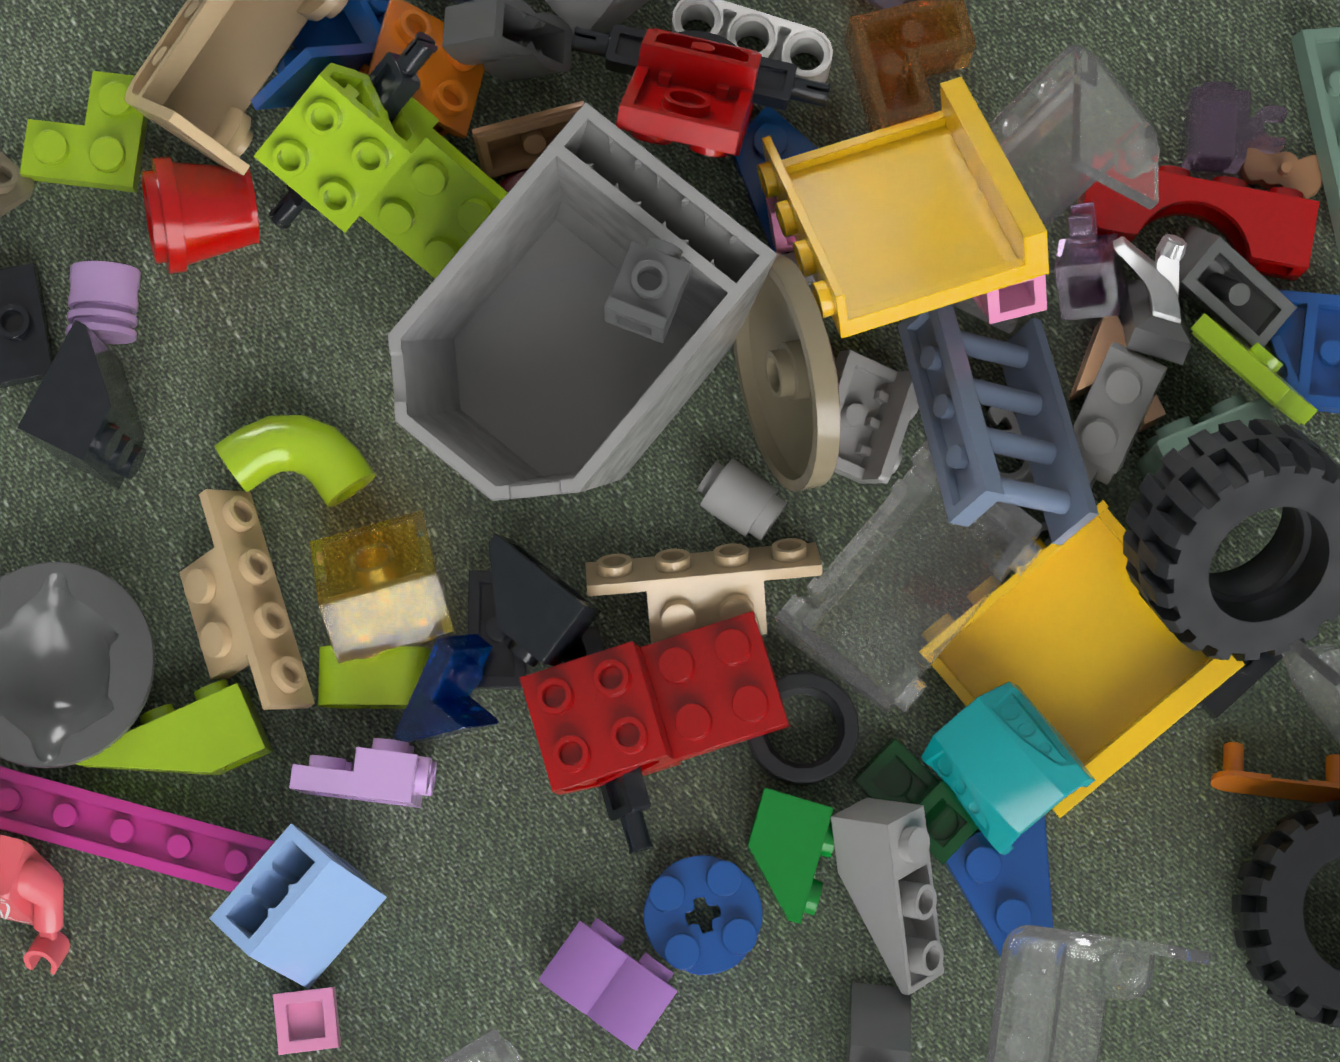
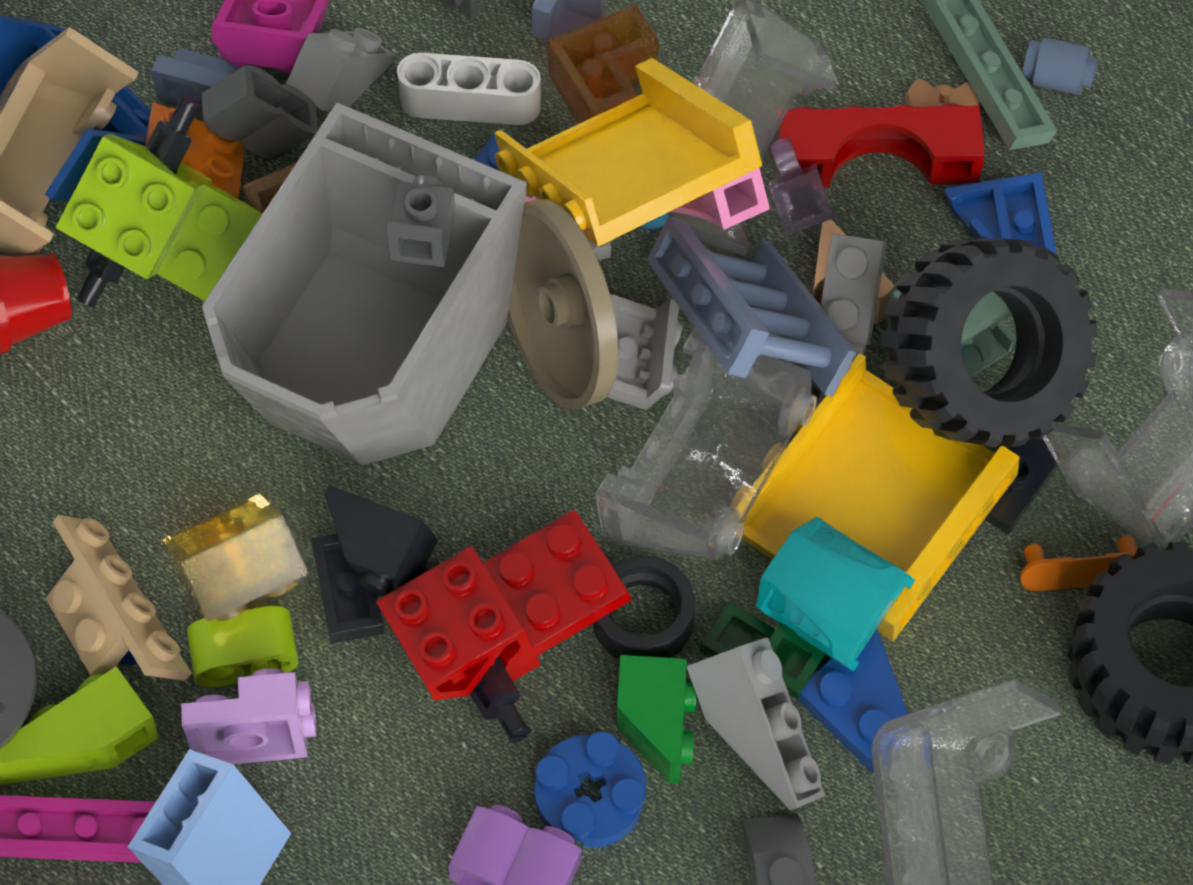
camera: 10 degrees left, 20 degrees down
lime cylinder [214,415,376,507] -> none
clear blue slope [393,634,499,743] -> none
red piece [571,24,831,158] -> none
tan bracket [585,538,822,644] -> none
light grey brick [697,458,787,541] -> none
piece [1113,234,1191,365] -> none
dark grey slope [1179,225,1297,347] -> none
clear purple brick [1180,81,1288,174] -> none
lime plate [1190,313,1318,425] -> none

